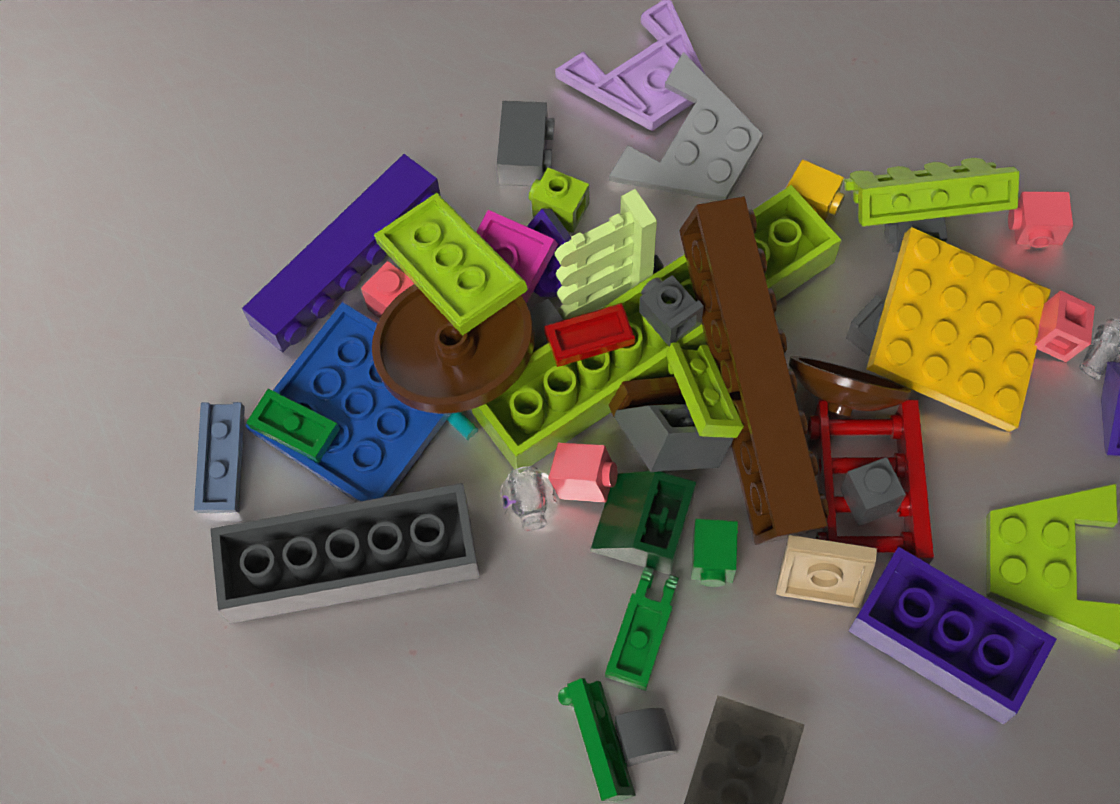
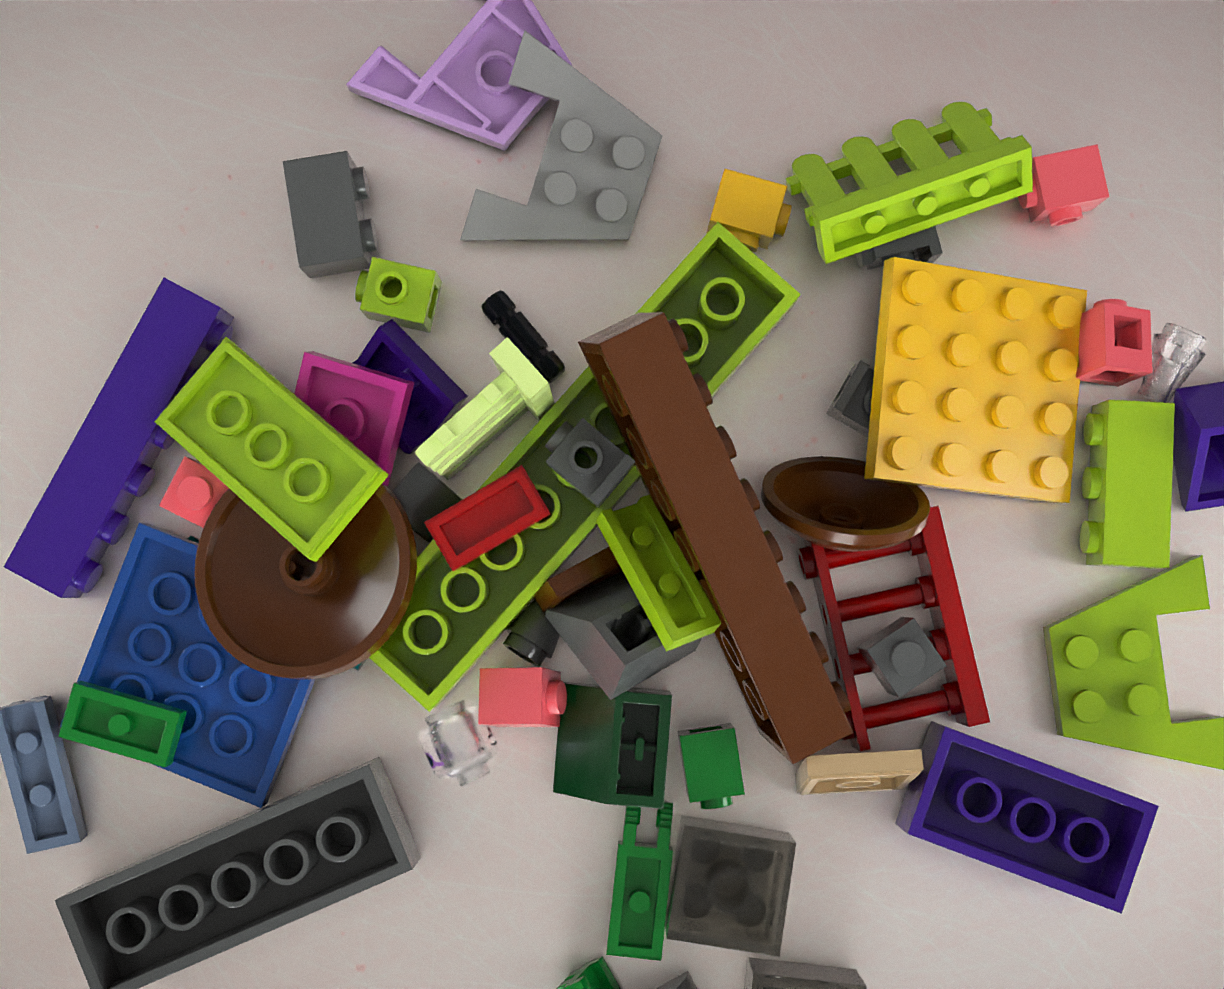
camera: 15 degrees left, 20 degrees up
none -> dark grey cone [503,599,560,667]
none -> clear smoke brick [665,815,796,957]
none -> lime brick [1079,400,1175,569]

